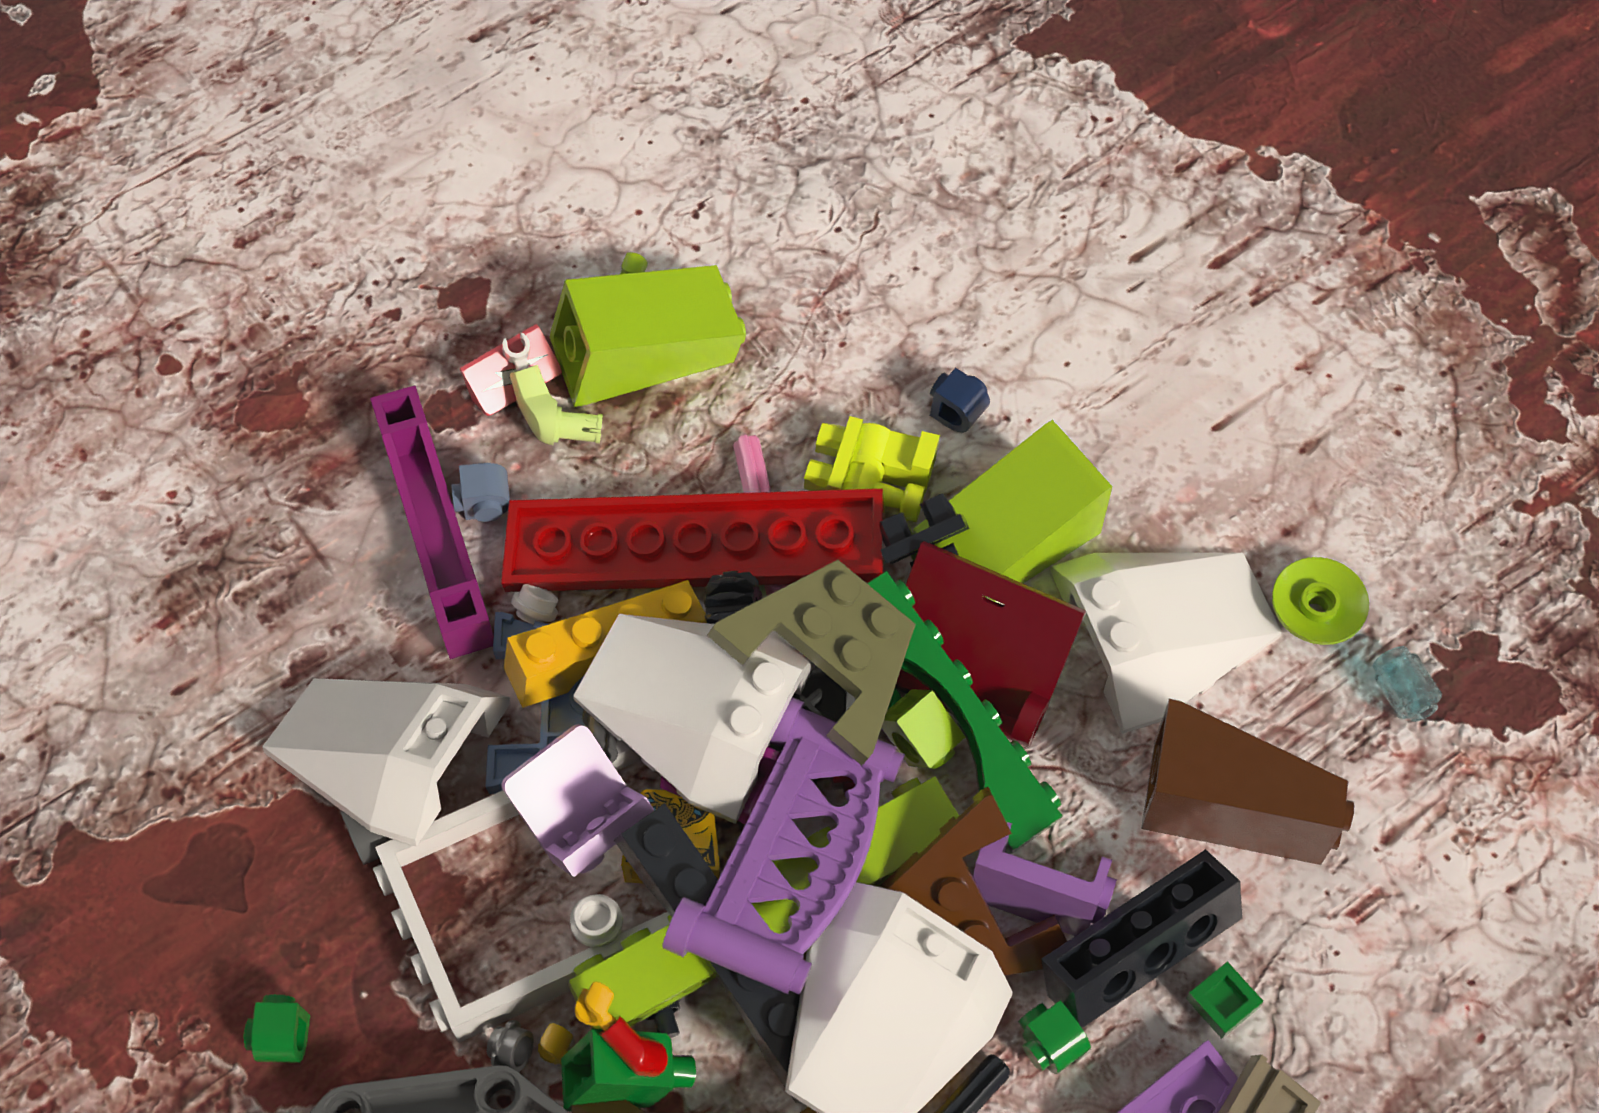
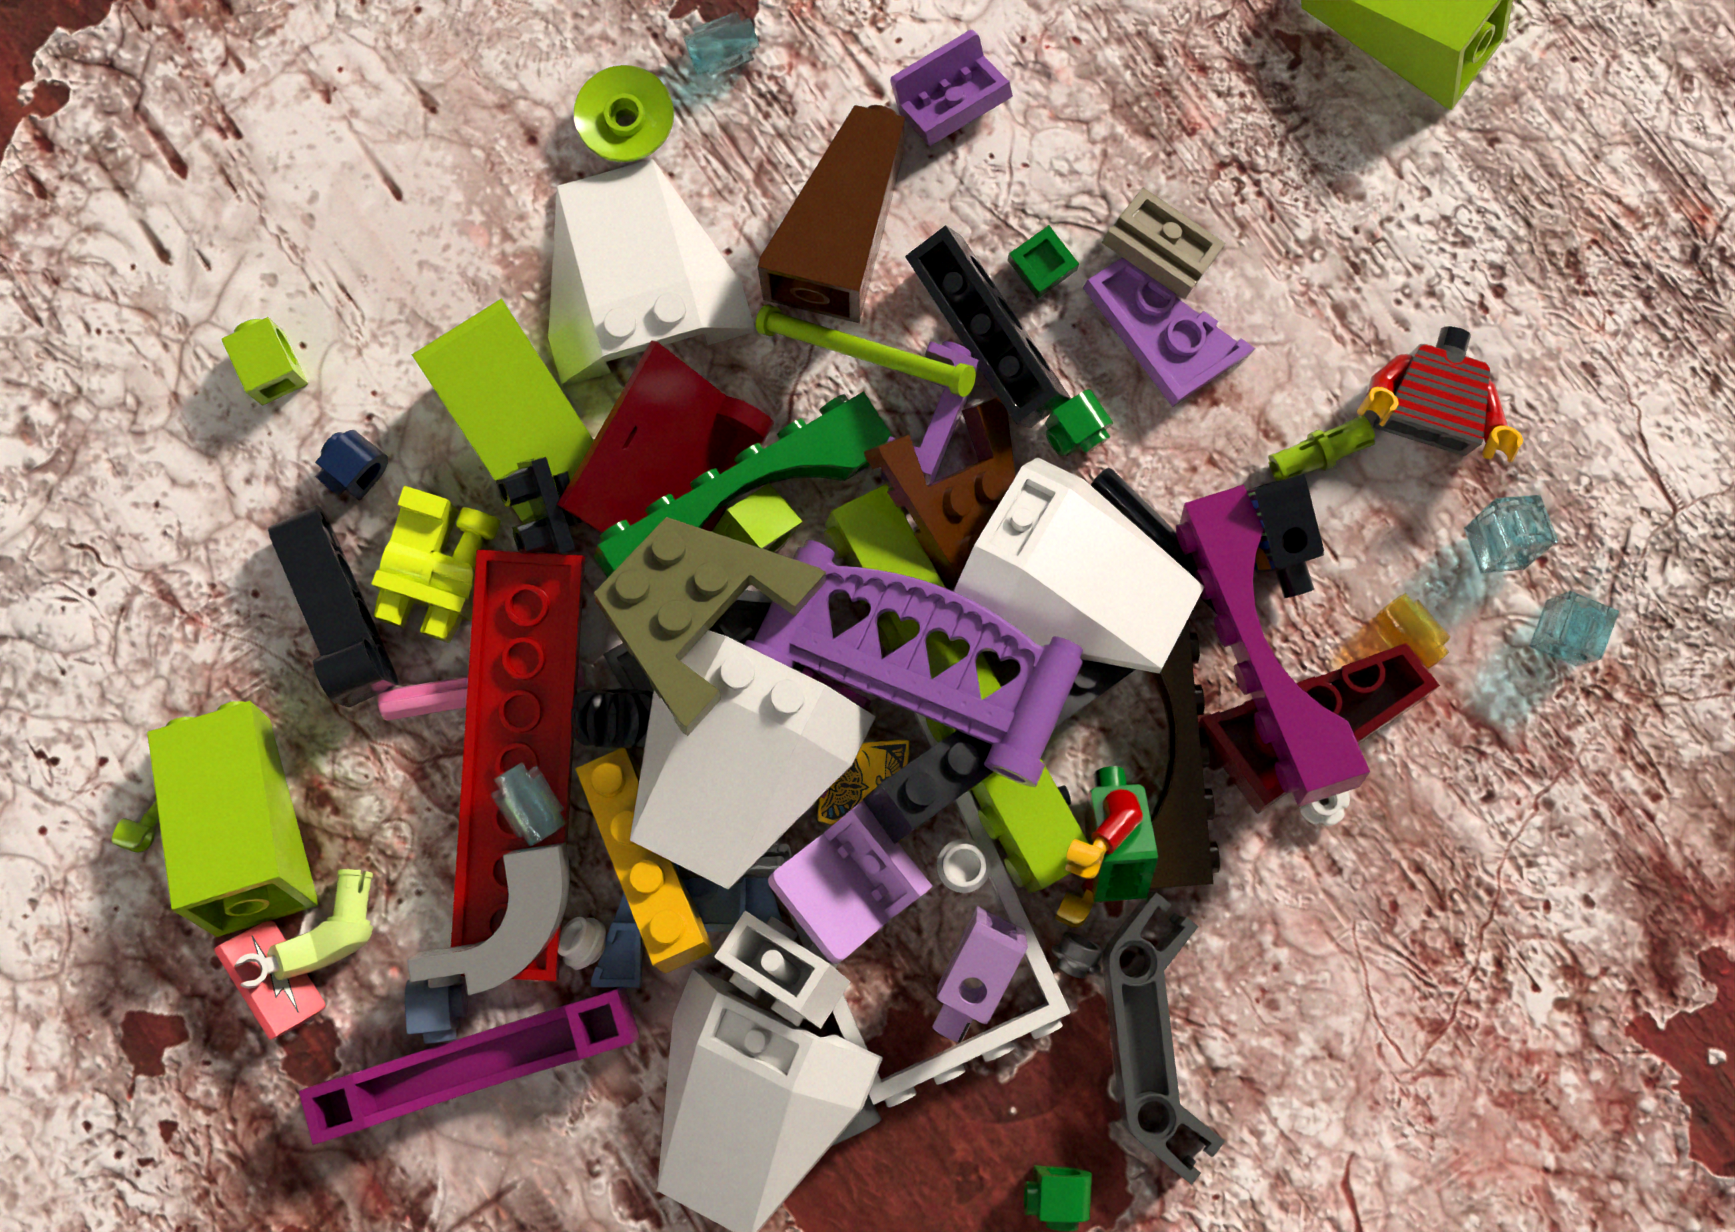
camera: 90 degrees left, 20 degrees up
none -> lime brick [221,317,308,406]
none -> black beam [268,505,398,708]
none -> light grey arch [407,842,570,995]
none -> clear light blue brick [490,762,566,847]
none -> white brick [714,911,850,1029]
none -> lime bar [756,304,976,397]
none -> medium lavender bracket [890,30,1013,147]
none -> lavender torso [932,906,1028,1043]

